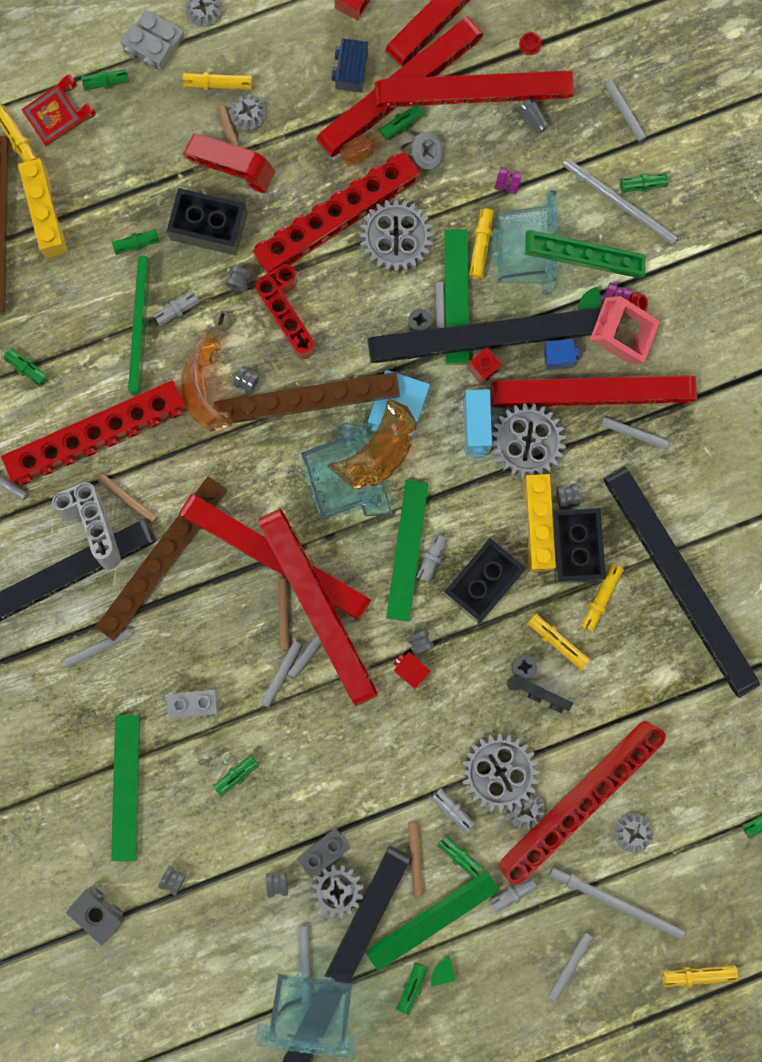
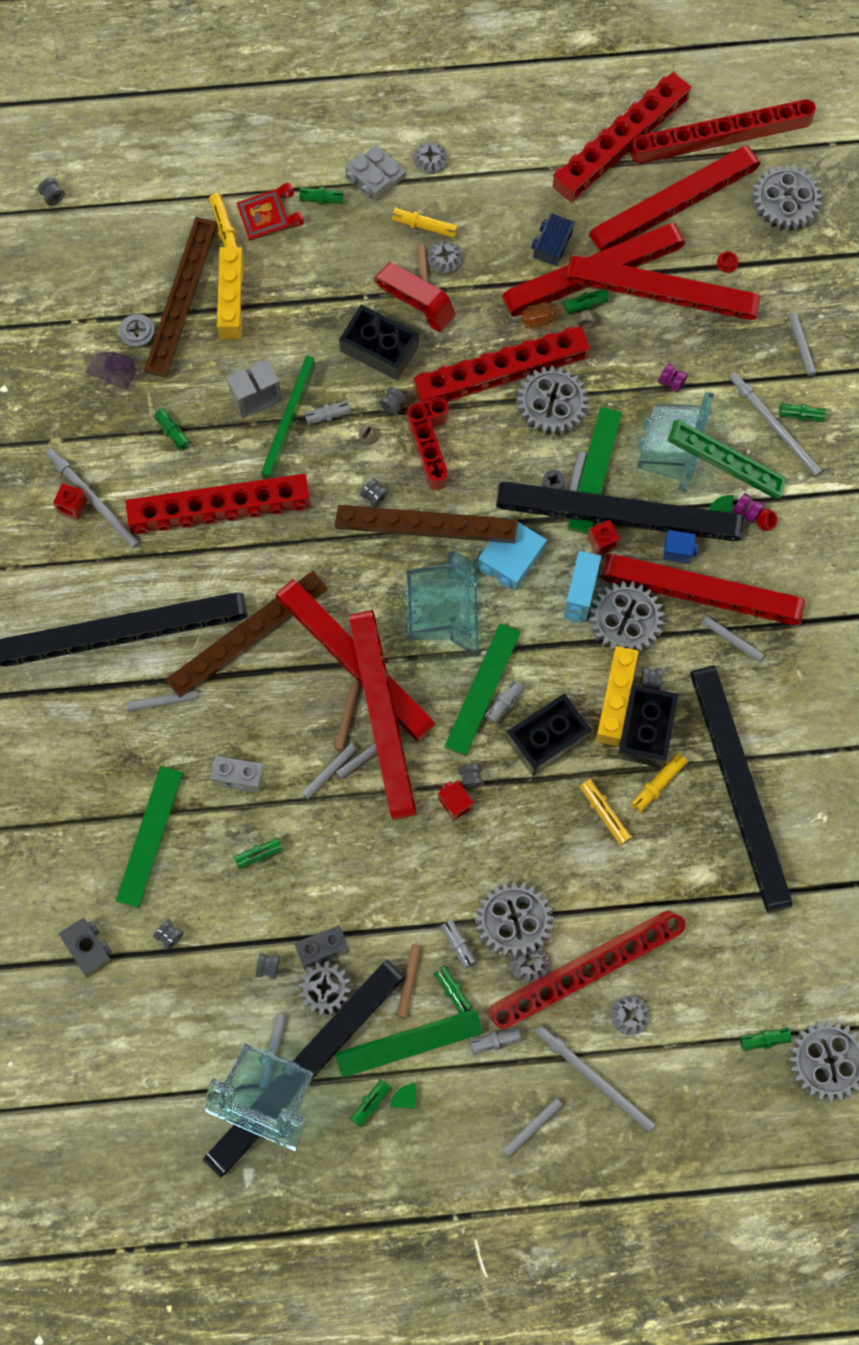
camera: 15 degrees right, 10 degrees down
light grey beam [52,482,121,569] -> none
medium nougat bar [98,474,158,524] -> none
green pin [112,228,160,256] -> none
clear orange windscreen [181,331,232,432] -> none
clear orange windscreen [328,399,417,489] -> none
light grey gear [410,132,443,169] -> none
yellow pin [469,208,495,279] -> none
pearl dark grey plate [507,676,573,714] -> none
dark grey wheel [511,655,537,679] -> none
dark grey cone [517,98,549,134] -> none
coral window [590,296,660,364] -> none
yellow pin [662,965,738,988] -> none
none -> light grey piece [227,359,282,419]

